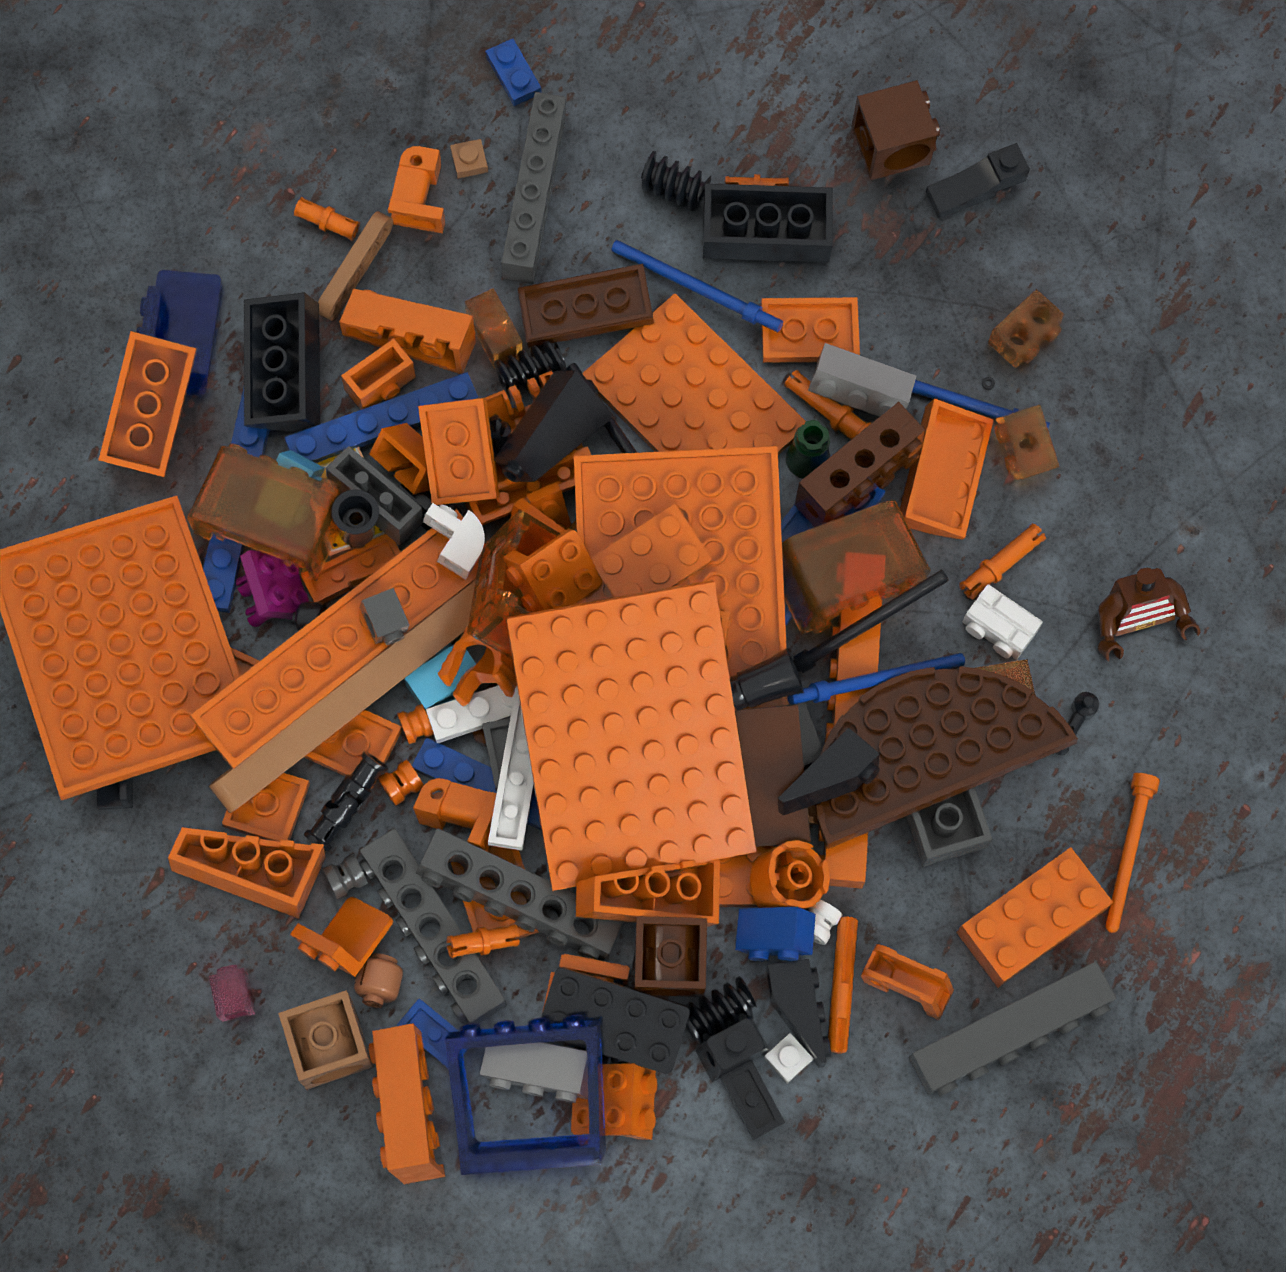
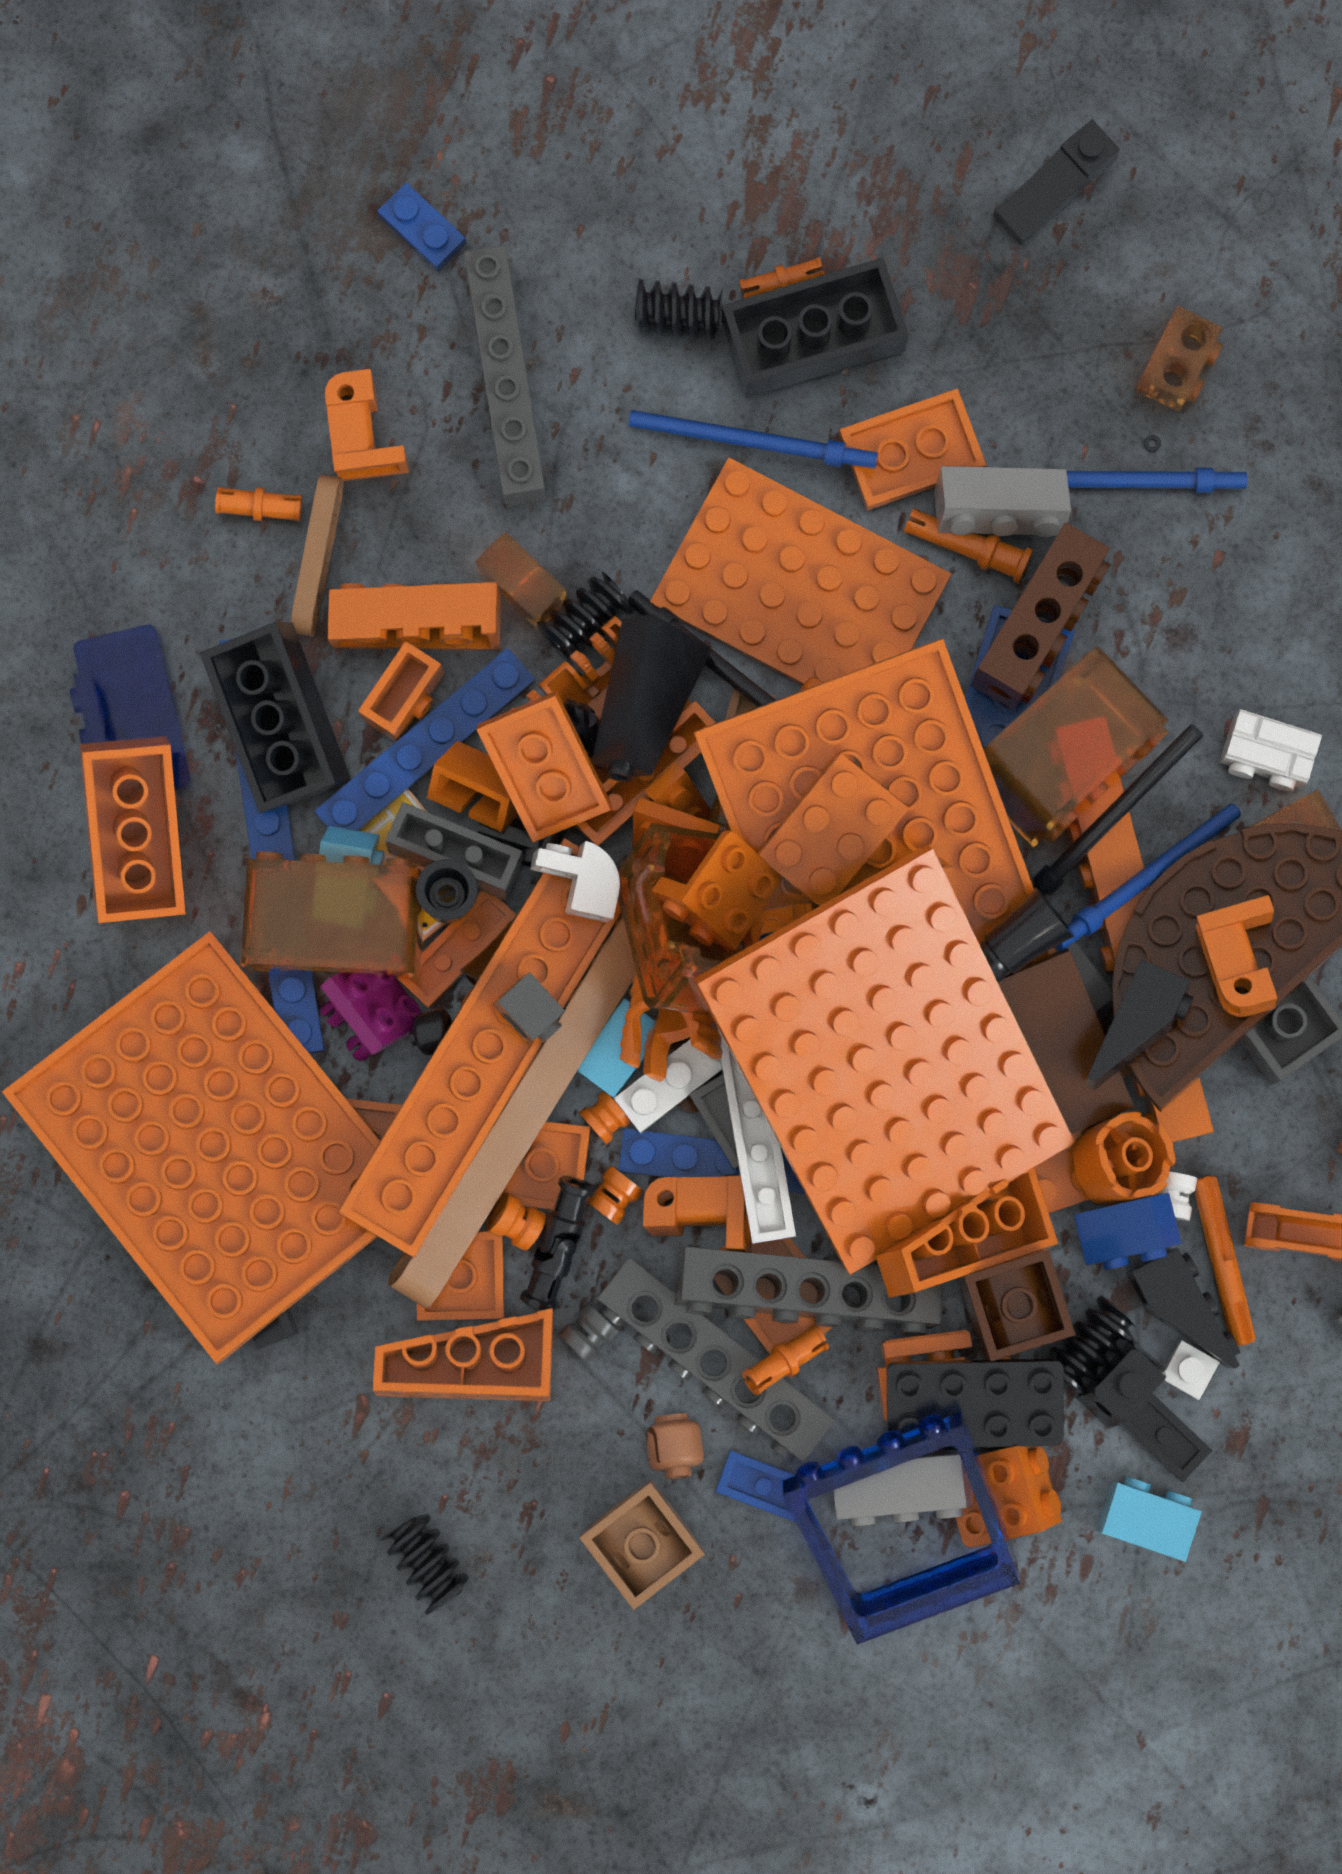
camera: 15 degrees left, 10 degrees up
clear pink brick [209,965,256,1022] -> none
orange bracket [290,897,393,977] -> none
orange wedge [369,1023,445,1184] -> none
medium nougat plate [450,139,488,179] -> none
reddish brown tile [518,264,654,348] -> none
dark green plant [786,420,831,479] -> none
reddish brown brick [851,80,940,180] -> none
orange slope [896,398,994,540] -> none
orange pin [959,523,1046,600] -> none
clear orange brick [994,404,1060,480] -> none
none -> black piece [379,1514,469,1615]
none -> orange wheel [486,1192,546,1251]
none -> medium azure brick [1096,1476,1202,1562]
none -> orange piece [1195,895,1278,1017]

